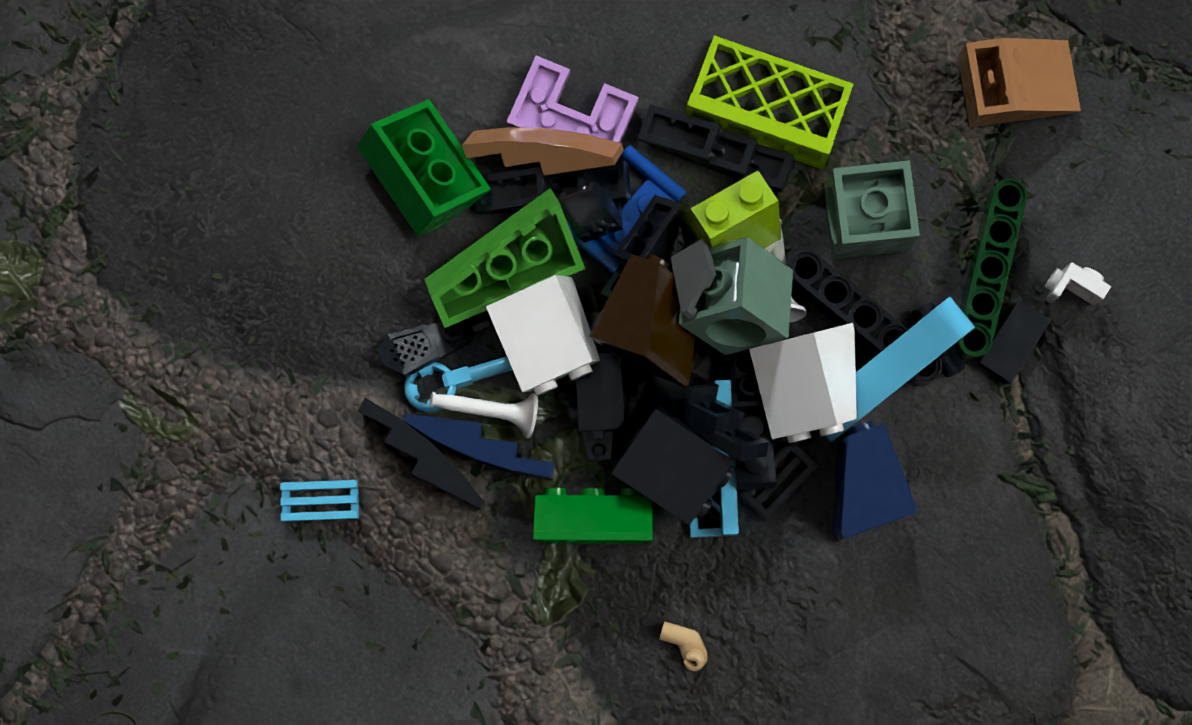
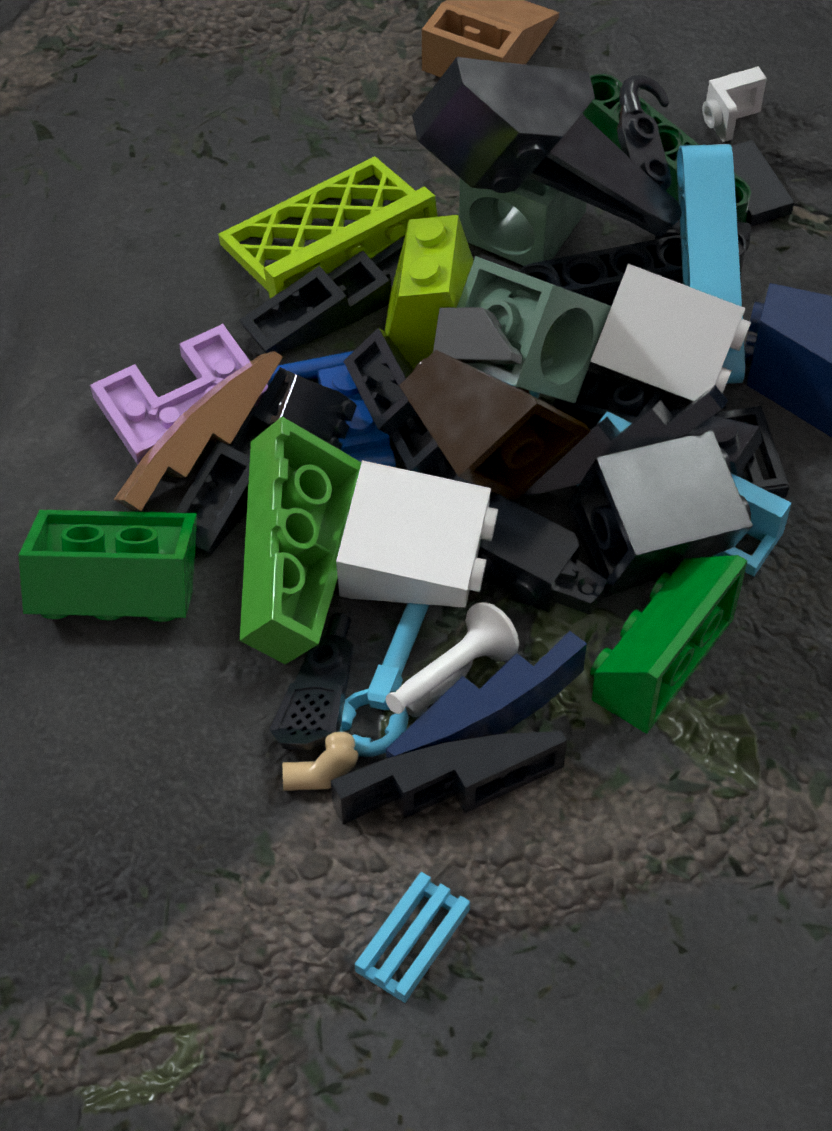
camera: 55 degrees left, 25 degrees down
none -> tan arm [283,732,359,791]
none -> black slope [412,57,682,236]

